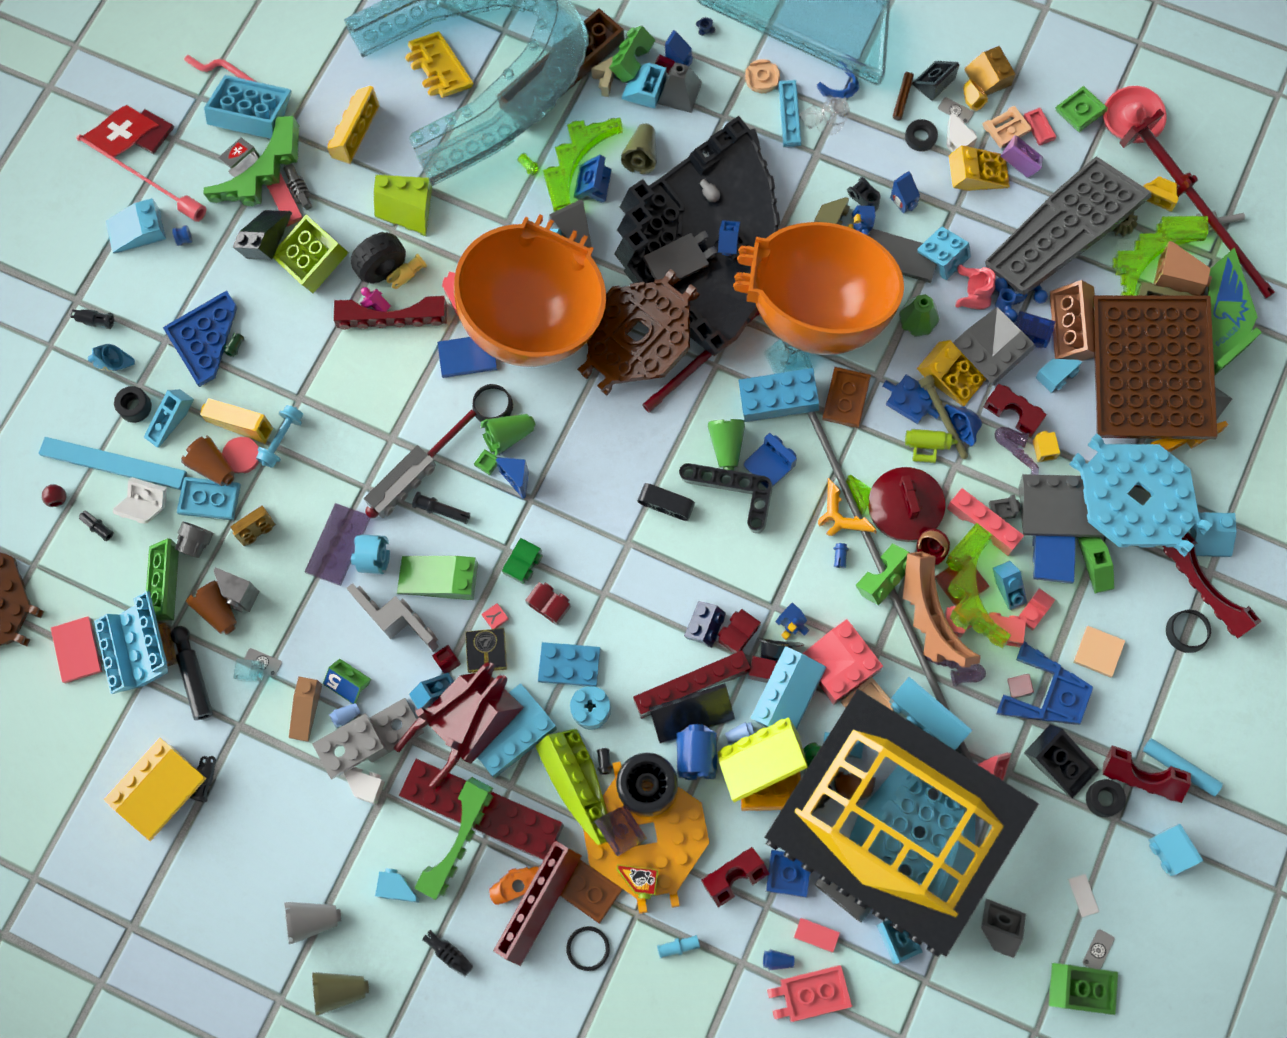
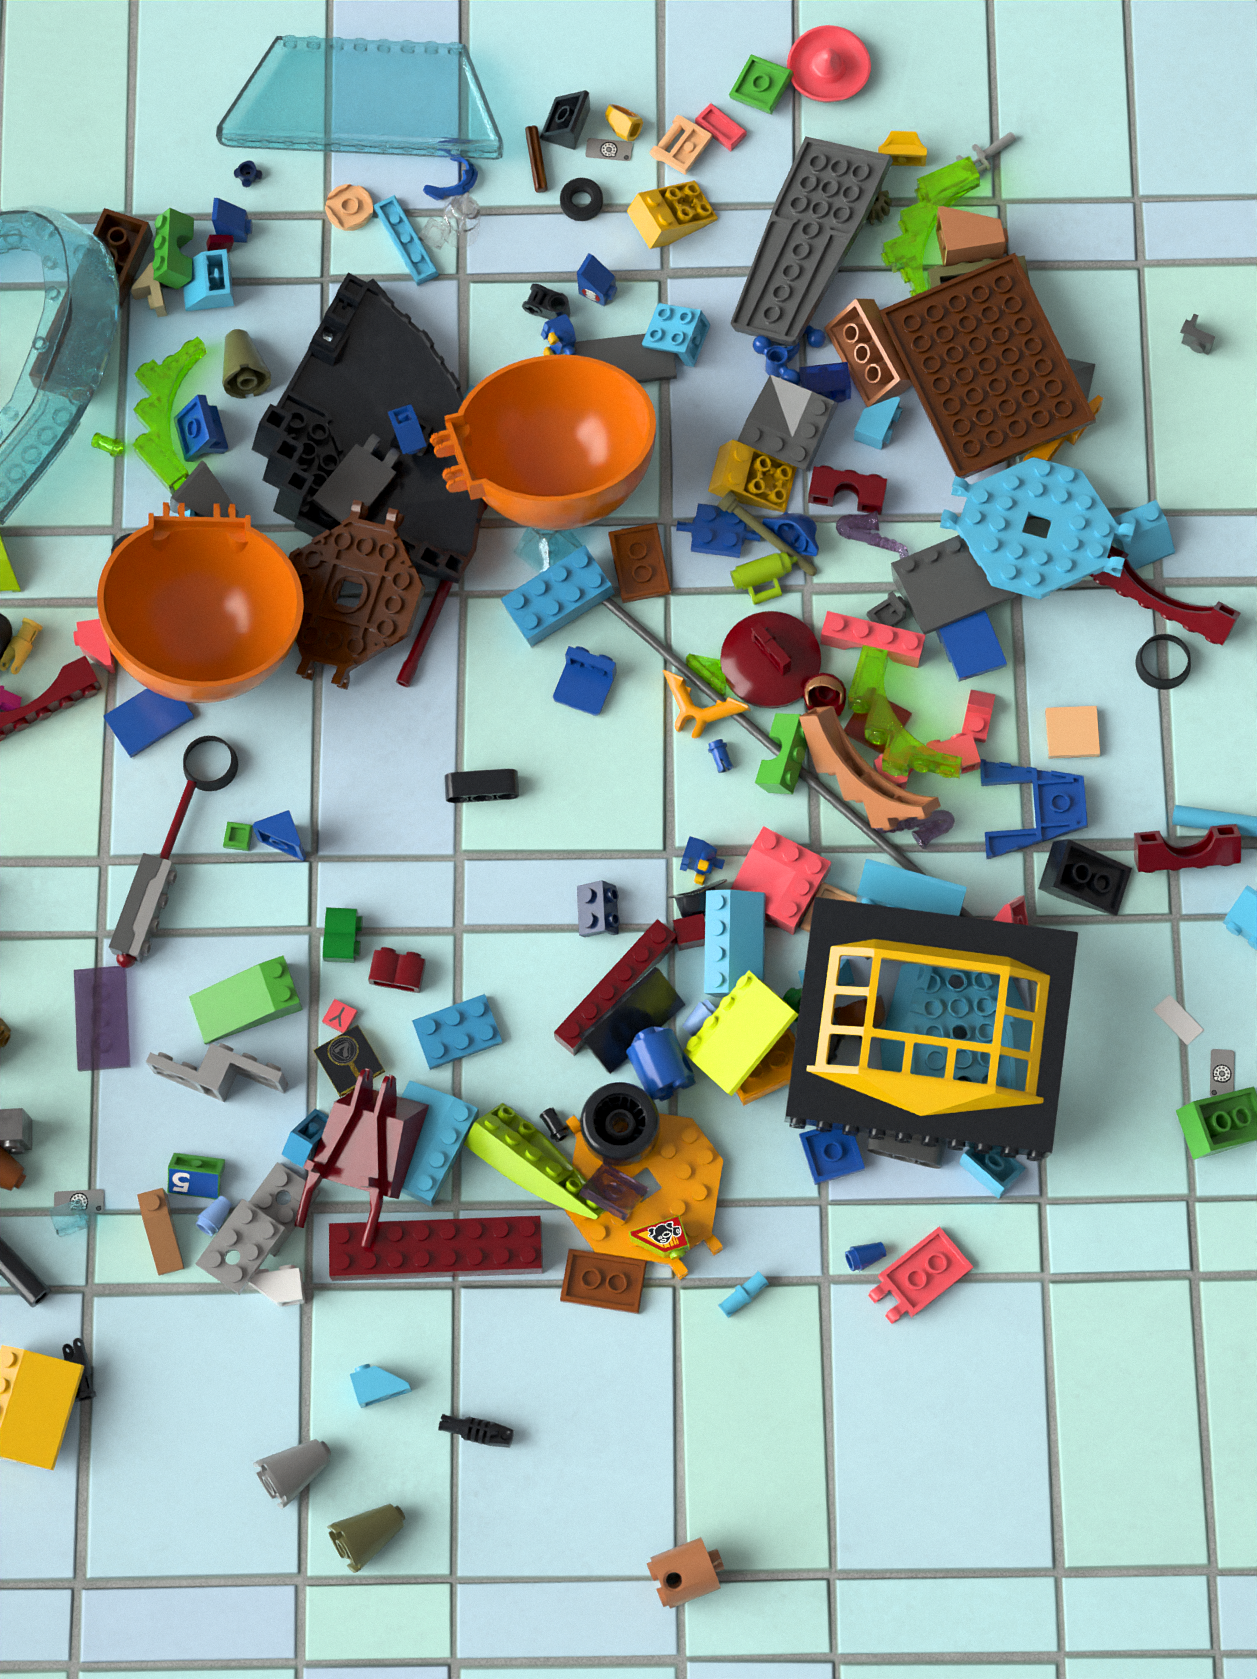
camera: 25 degrees left, 0 degrees up
medium azure brick [351,534,390,574] -> none
black pin [412,492,471,524] -> none
bright green arch [414,777,493,900] -> none
dark red slope [432,645,461,674] -> none
bright green cone [481,414,535,456] -> none
orange piece [489,866,540,905] -> none
dark red brick [493,840,582,966] -> none
black tyre [566,926,610,971] -> none
medium azure brick [570,686,611,730] -> none
dark grey slope [658,63,702,113] -> none
black beam [679,463,772,533] -> none
light grey cylinder [700,179,720,202] -> none
dark red arch [701,847,769,908] -> none
bright green cone [707,419,745,471] -> none
dark red brick [718,609,761,653] -> none
coral tile [794,918,840,953] -> none
olive slope [814,197,850,225] -> none
bright green cone [899,294,939,336] -> none
white slope [947,113,977,152] -> none
coral hair [955,264,995,309] -> none
pearl gold slope [964,46,1016,95] -> none
dark grey slope [981,899,1026,958] -> none
dark azure slope [992,561,1027,610] -> none
medium lavender slope [1000,134,1043,178] -> none
slope [1007,674,1034,698] -> none
yellow brick [1032,431,1060,462] -> none
bright green slope [1077,537,1114,593] -> none
black tyre [1085,779,1126,818] -> none
dark red piece [1119,109,1275,299] -> none
bright green piece [1208,248,1262,376] -> none

